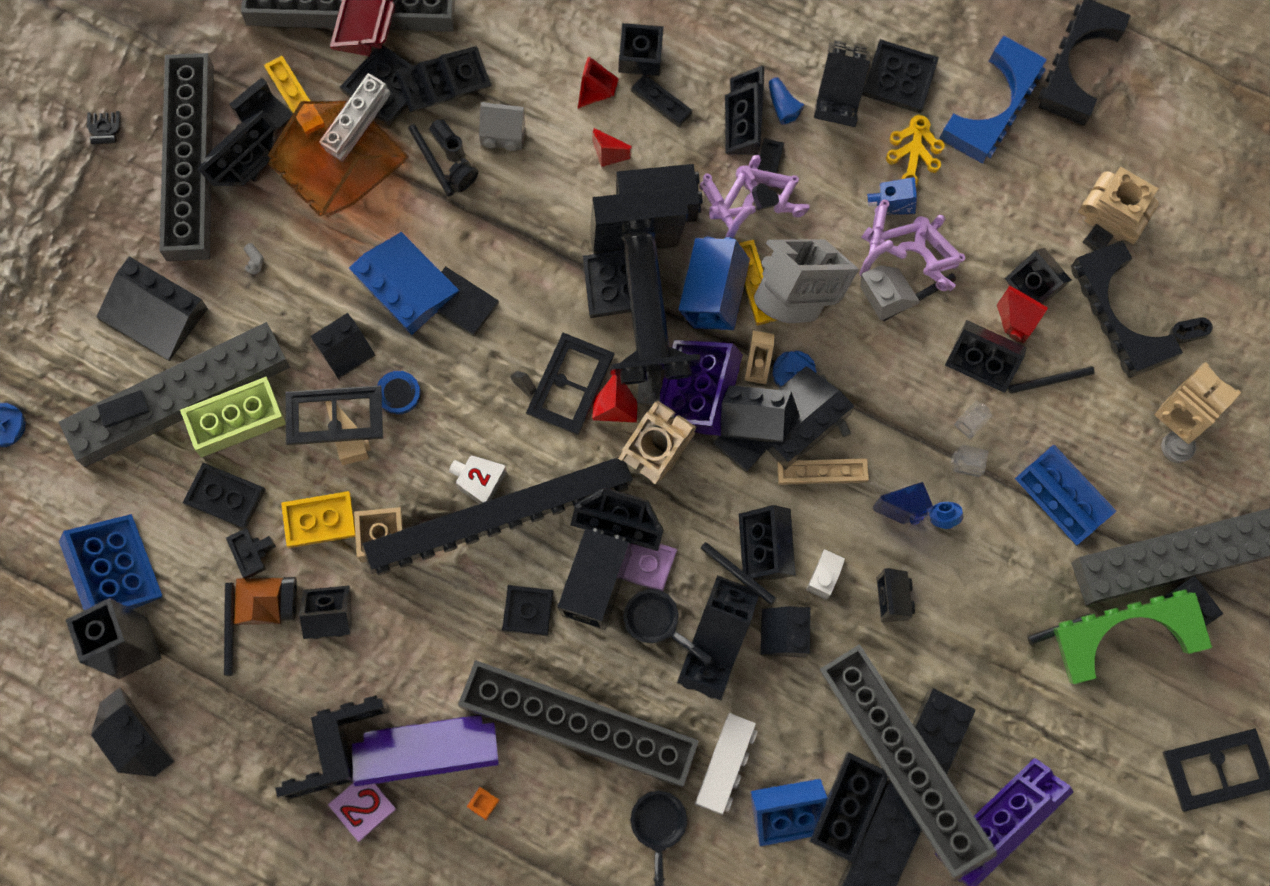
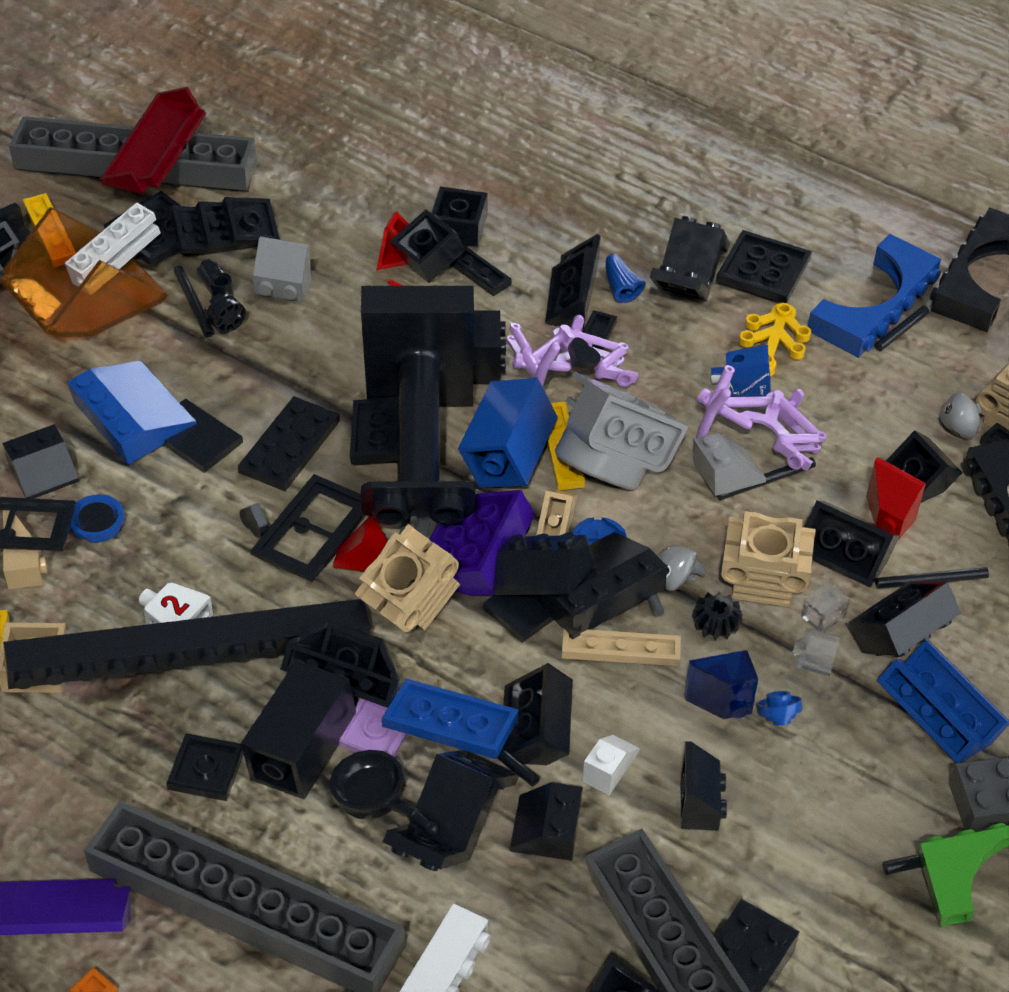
camera: 10 degrees right, 25 degrees down
none -> black plate [238,396,340,492]
none -> blue plate [382,678,519,759]
none -> black slope [390,209,465,283]
none -> light grey piece [657,545,706,591]
none -> black gear [692,591,743,641]
none -> tan piece [721,511,816,607]
none -> black brick [849,581,961,657]
none -> black bar [874,306,929,351]
none -> light grey piece [940,392,982,440]

